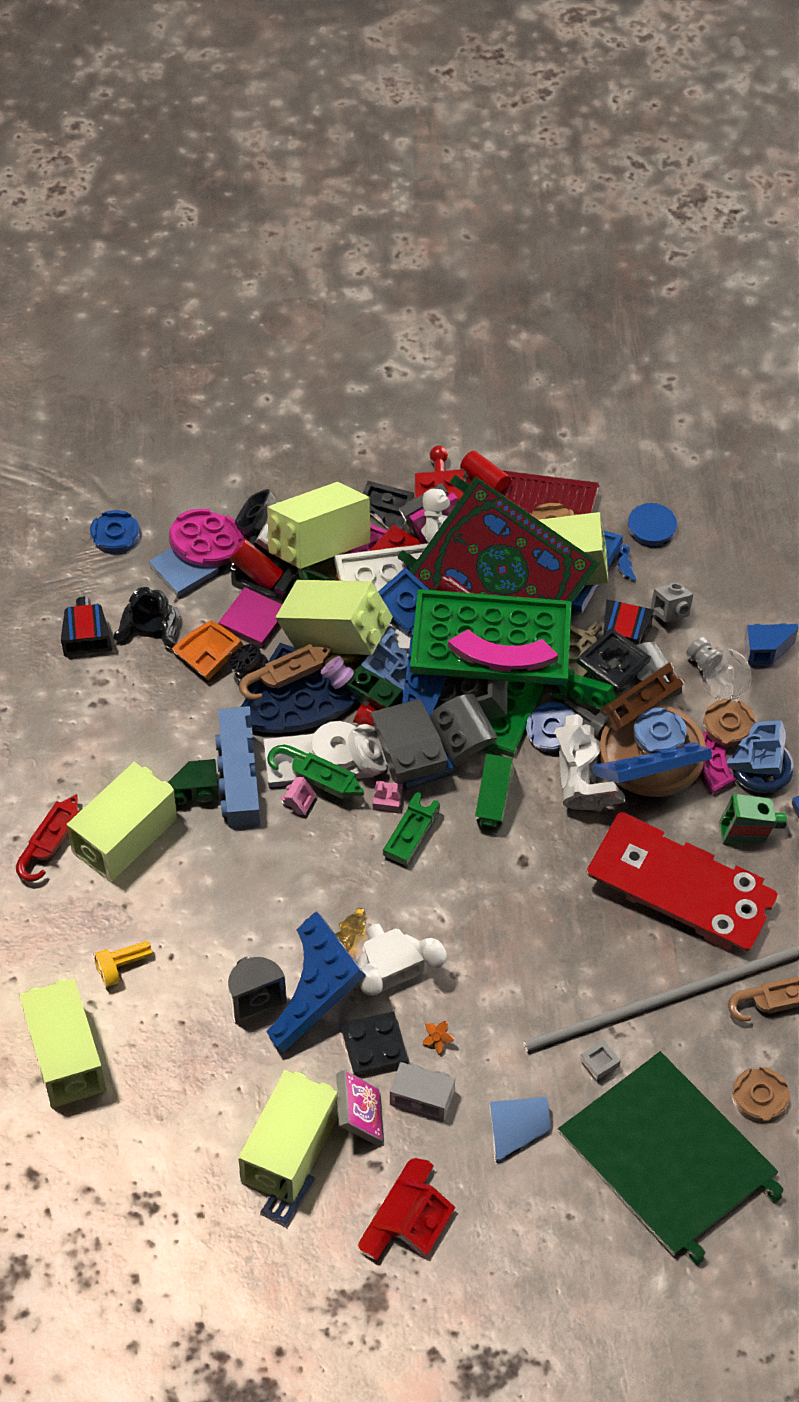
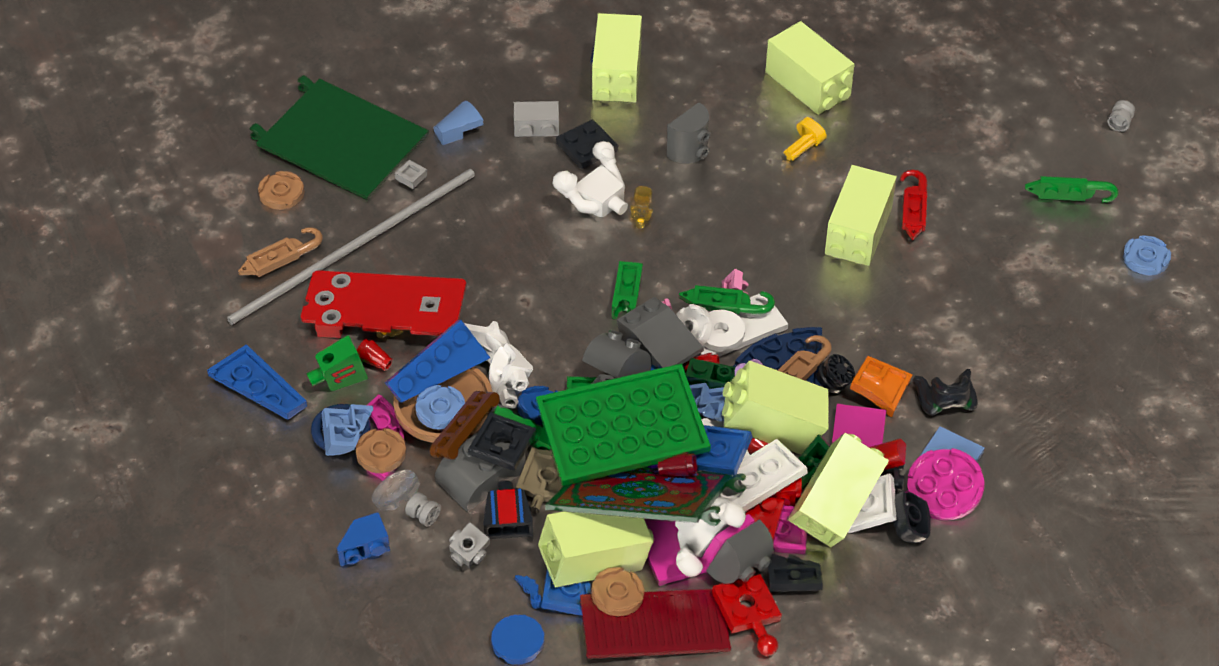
camera: 160 degrees right, 5 degrees down
black torso [61,596,112,656] -> none
blue tile [90,510,140,554] -> none
dark green slope [167,759,219,805] -> none
medium blue wedge [215,706,260,827] -> none
blue plate [266,911,366,1052] -> none
tile [337,1070,383,1144] -> none
red plate [358,1158,456,1260] -> none
orange plant [422,1020,456,1054] -> none
dark pink tile [448,629,558,672] -> none
red brick [460,450,512,493] -> none
green slope [475,754,514,828] -> none
none -> red cone [357,339,393,371]

